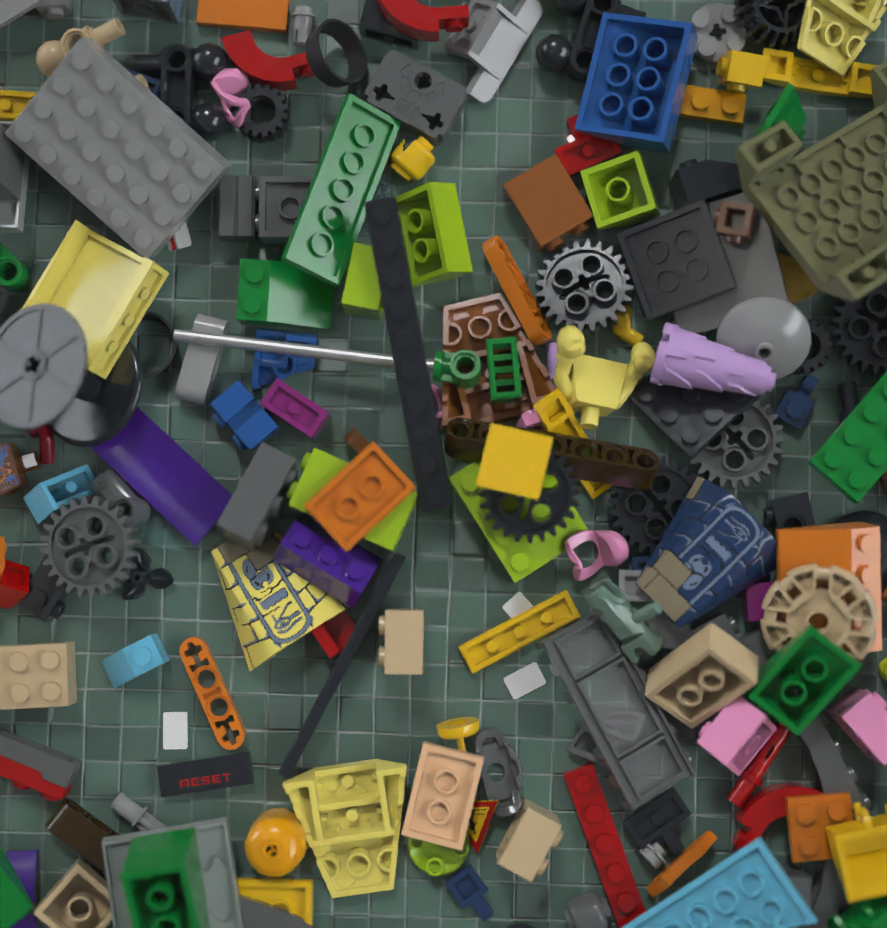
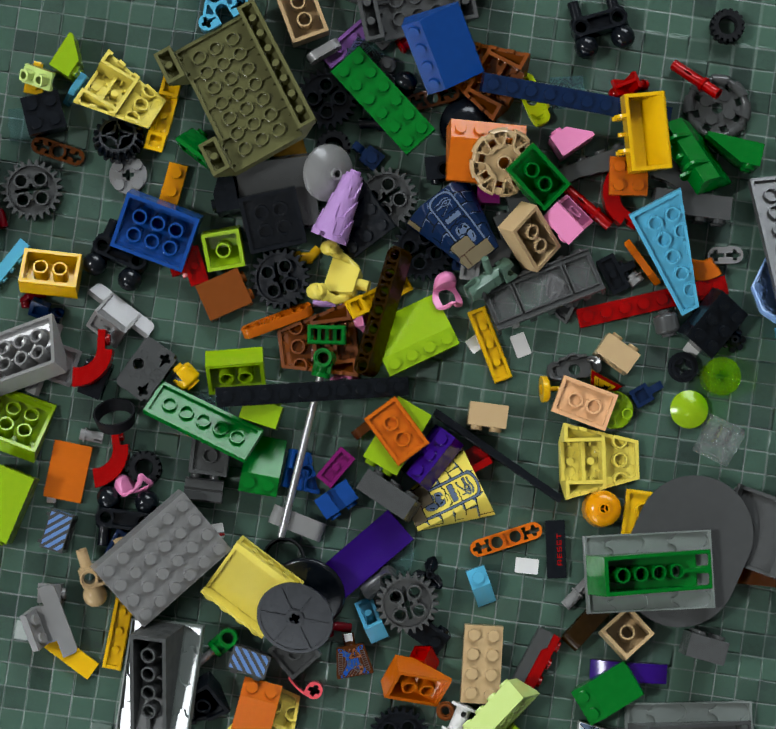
camera: 85 degrees left, 0 degrees up
yellow tile [476,423,554,501] -> none
black gear [478,446,581,544] -> none
reddish brown brick [713,200,757,245] -> none
yellow brick [716,50,767,93] -> none

